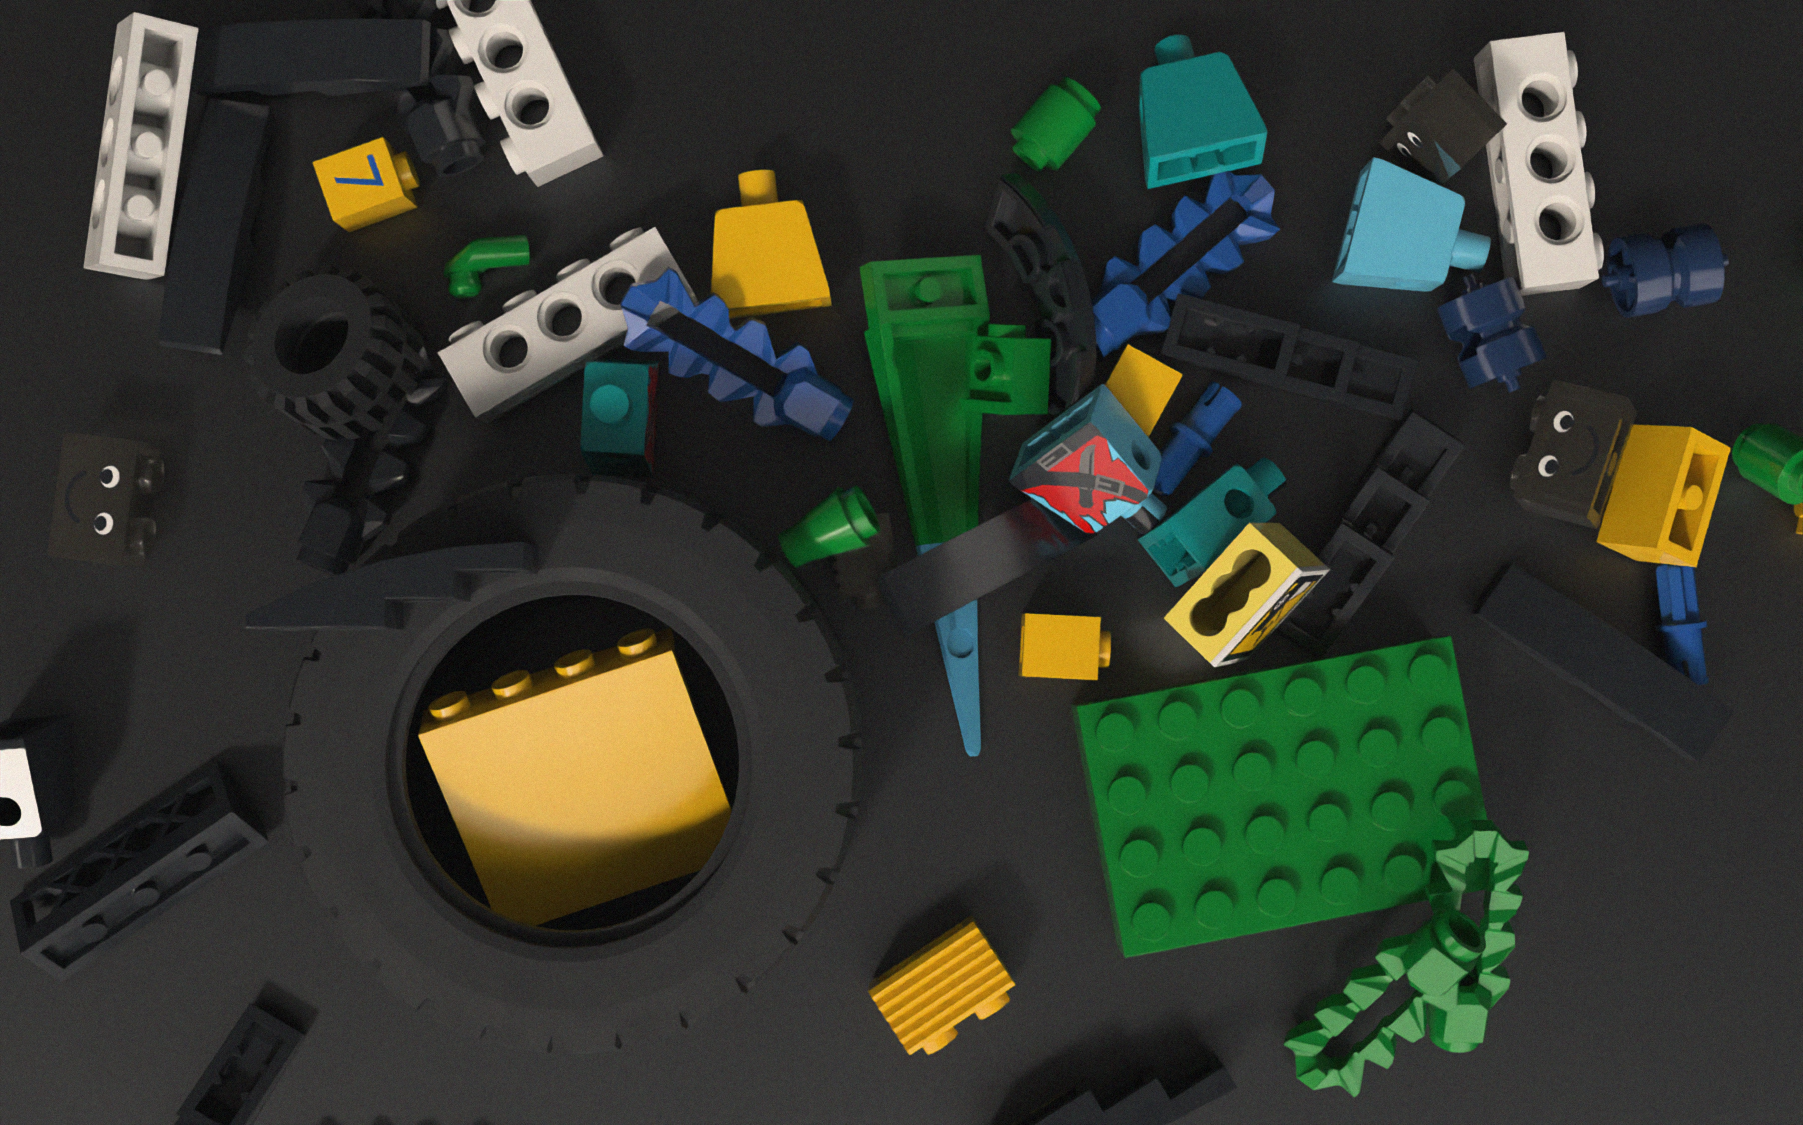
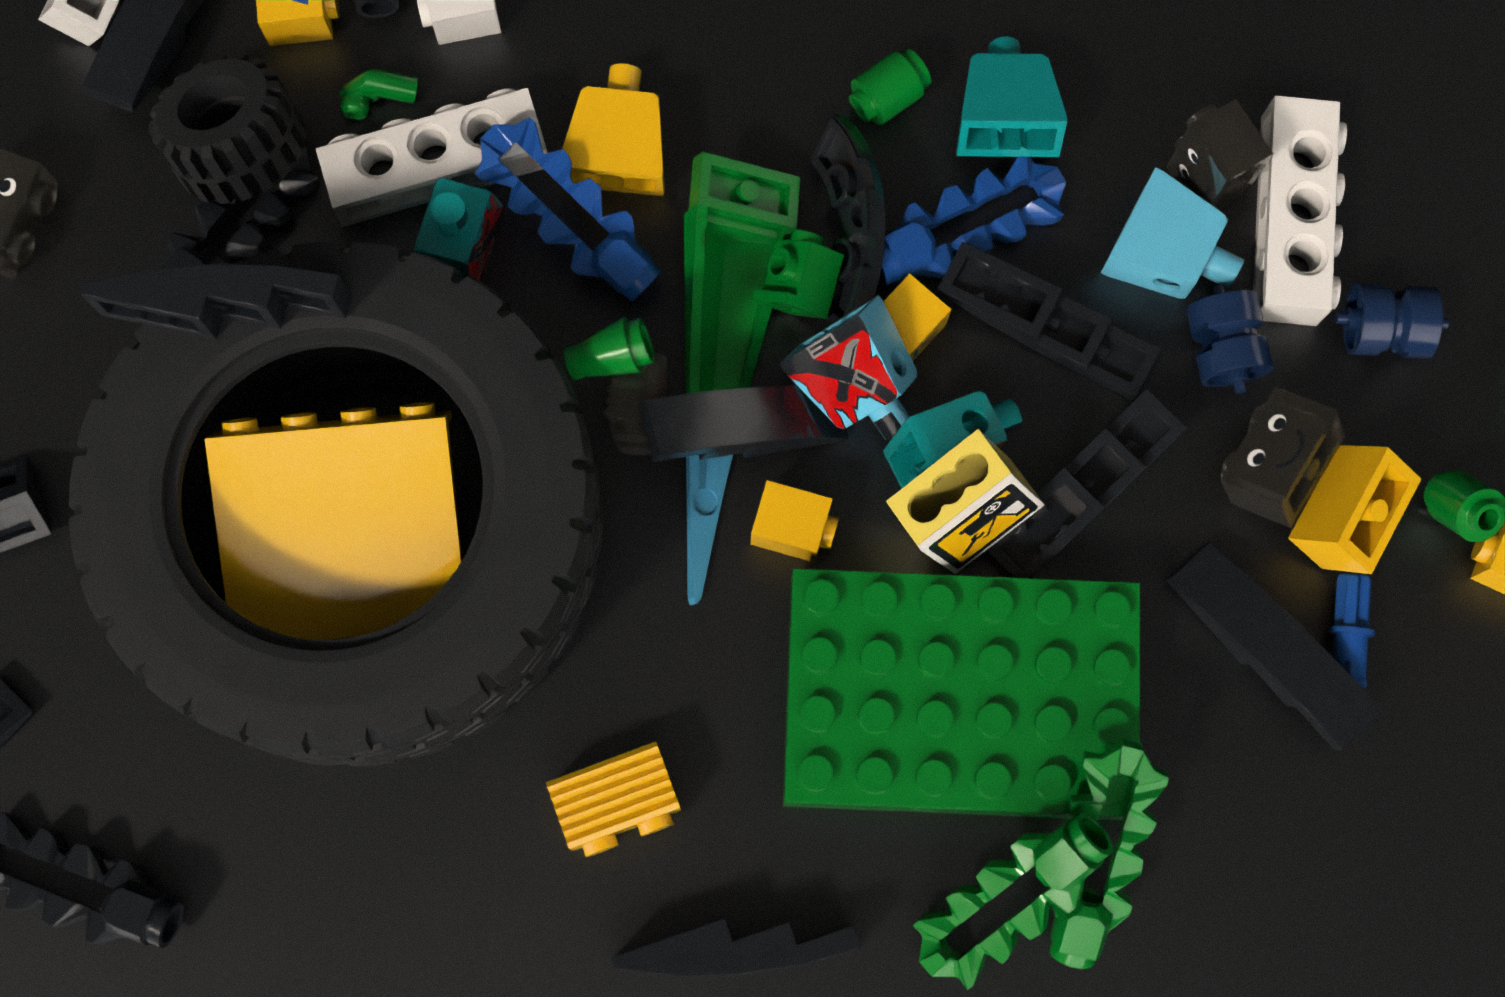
camera: 10 degrees right, 10 degrees down
blue axle [1153,381,1242,496] -> none

